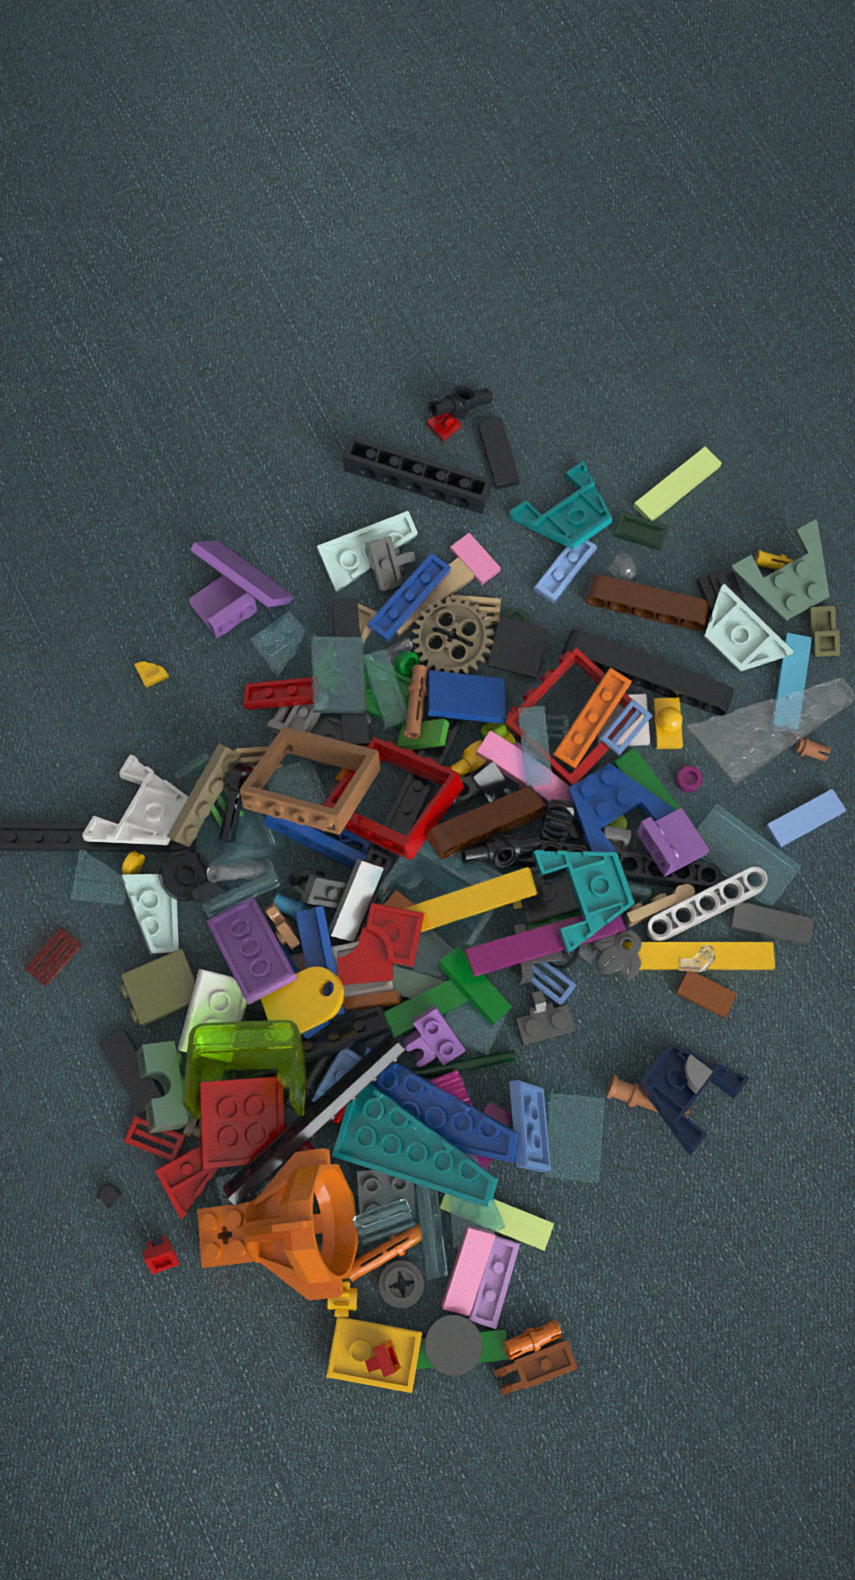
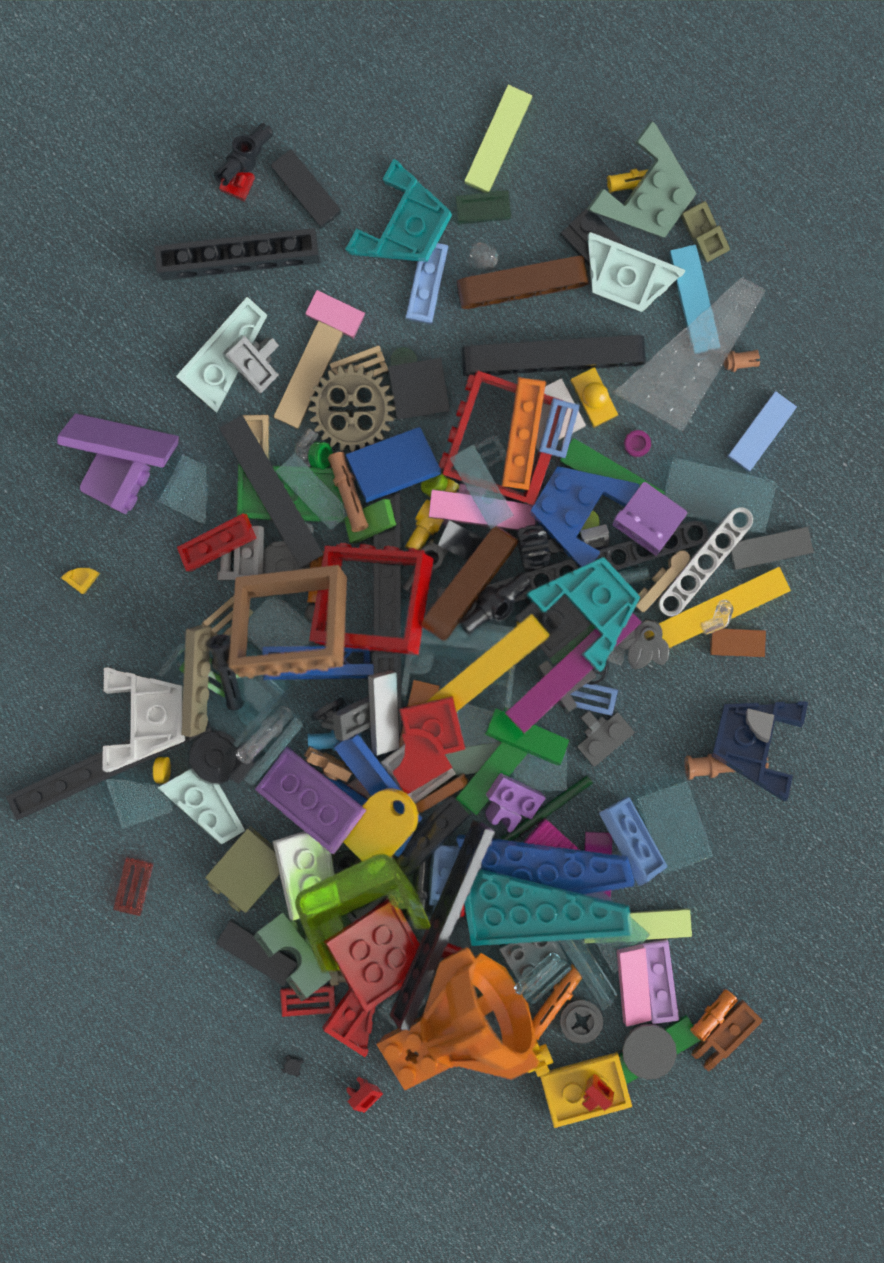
camera: 20 degrees left, 15 degrees up
clear light blue tile [310,636,366,713] -> none
blue plate [367,553,451,642] -> none

